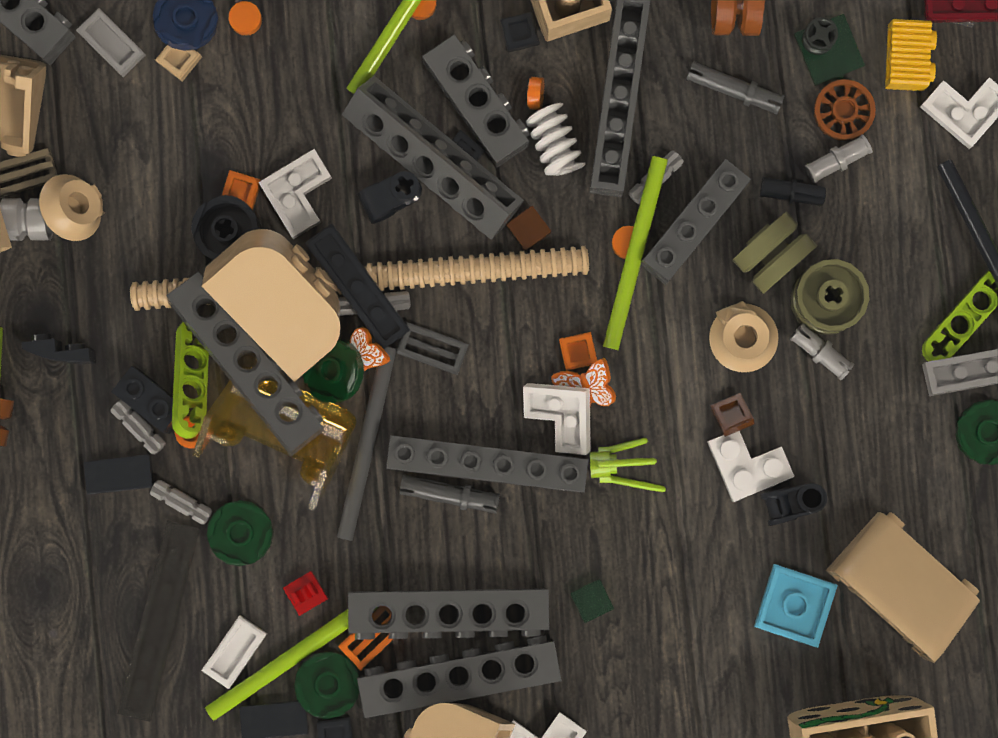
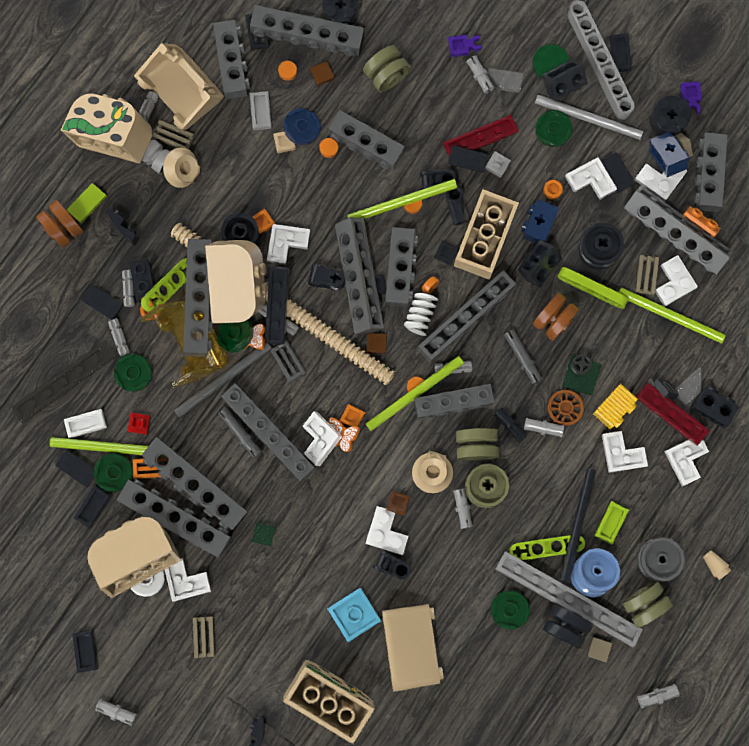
camera: 35 degrees right, 5 degrees down
lime plant [590,438,666,492] -> none

